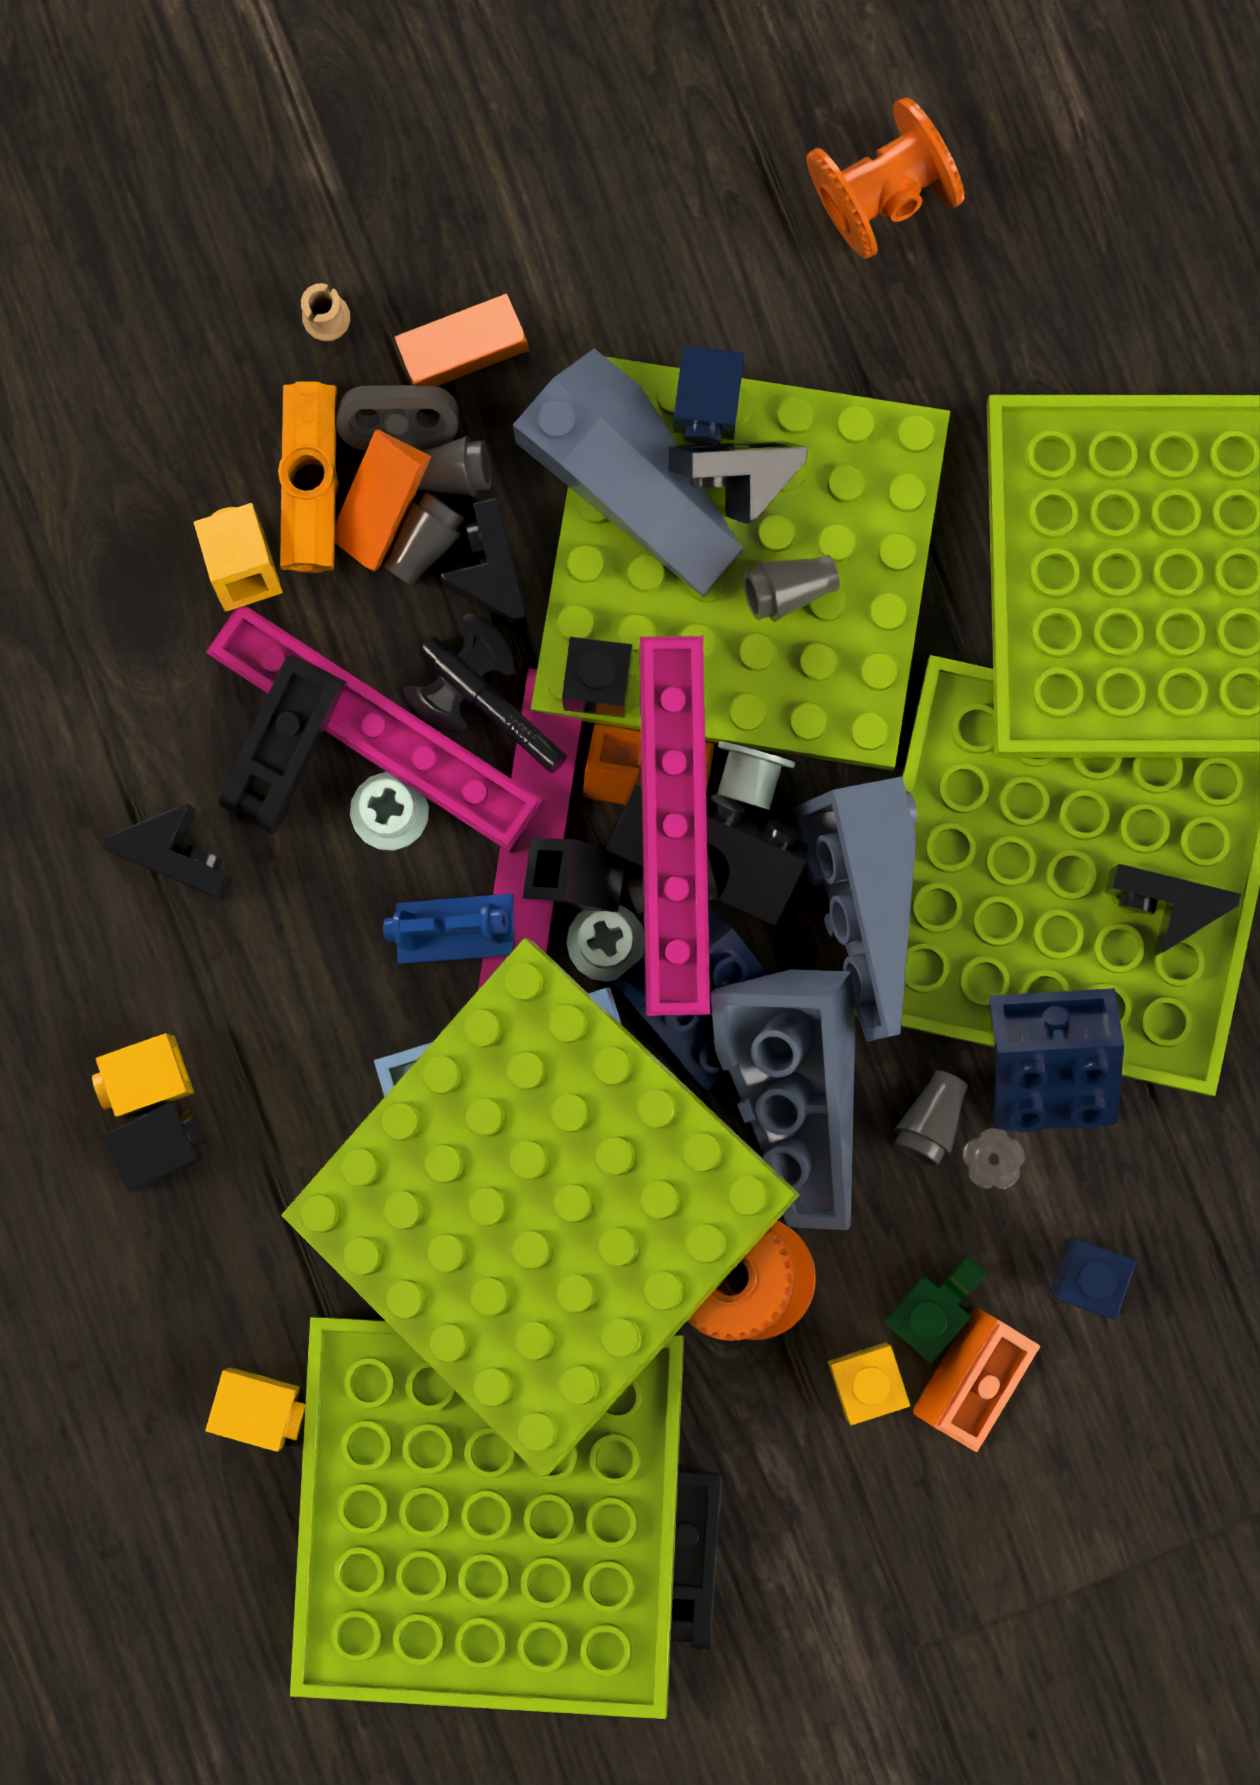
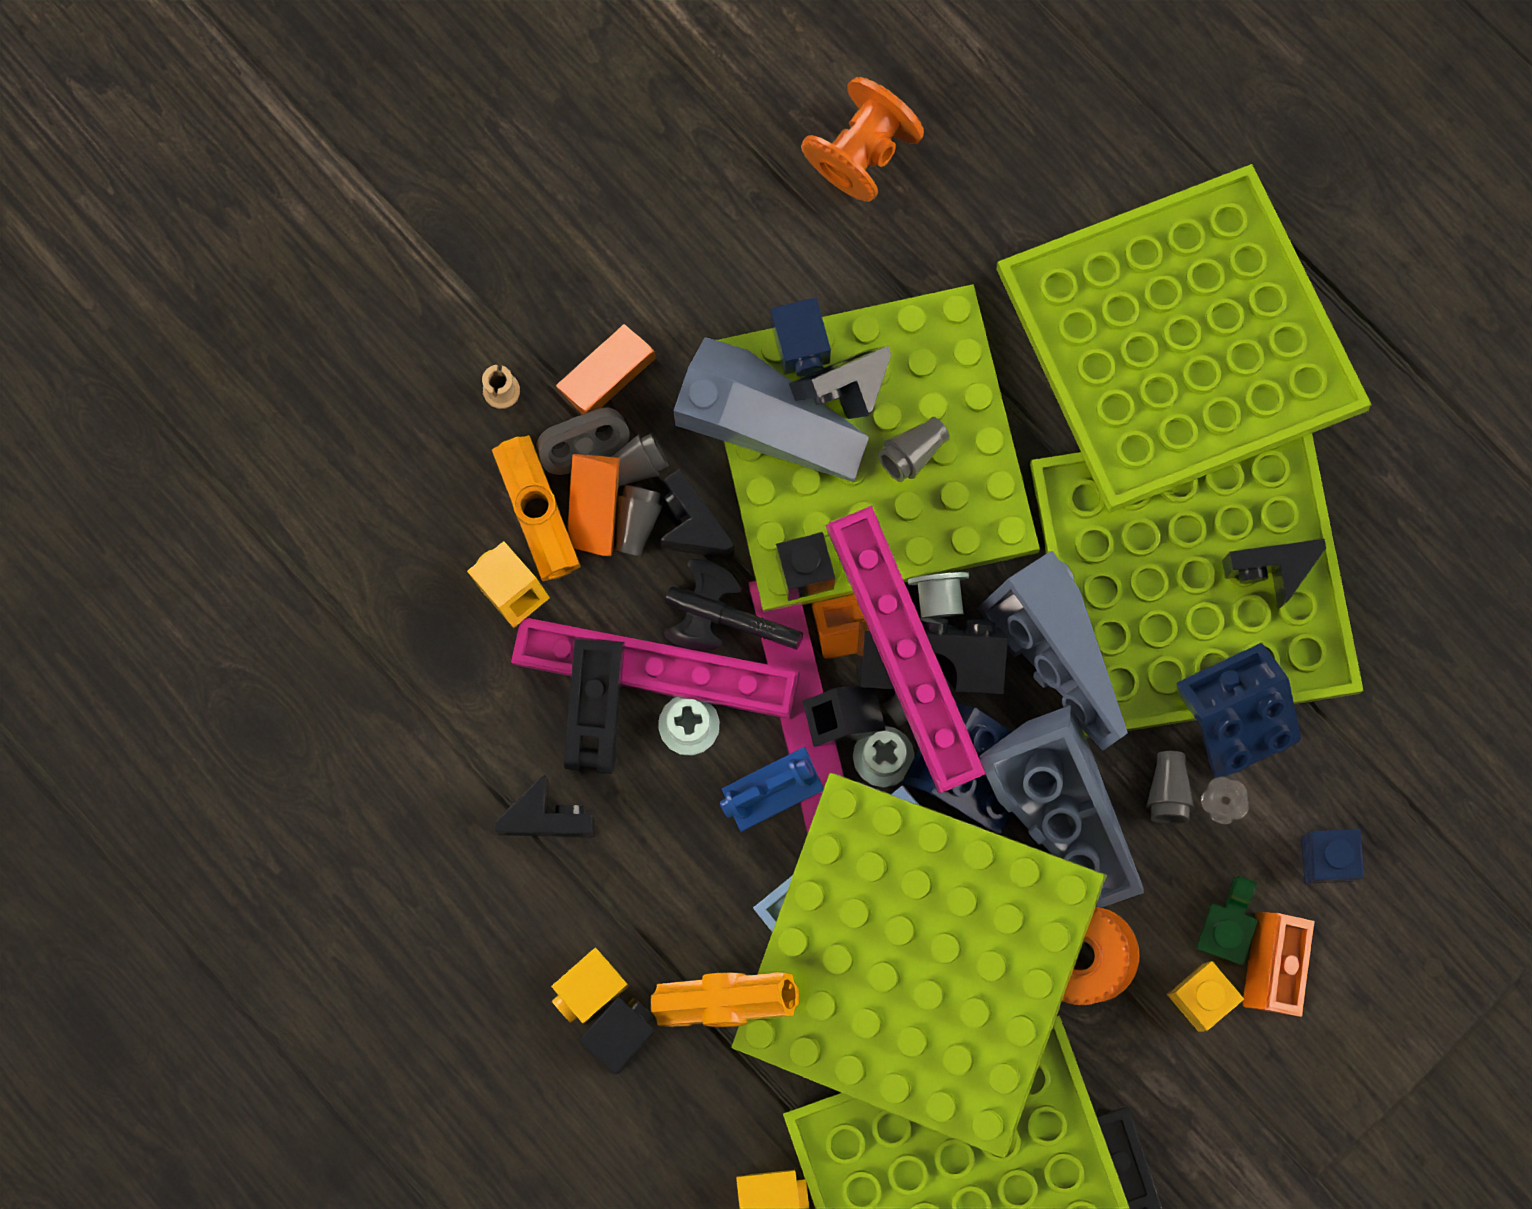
camera: 30 degrees left, 5 degrees down
none -> light orange piece [651,972,799,1027]

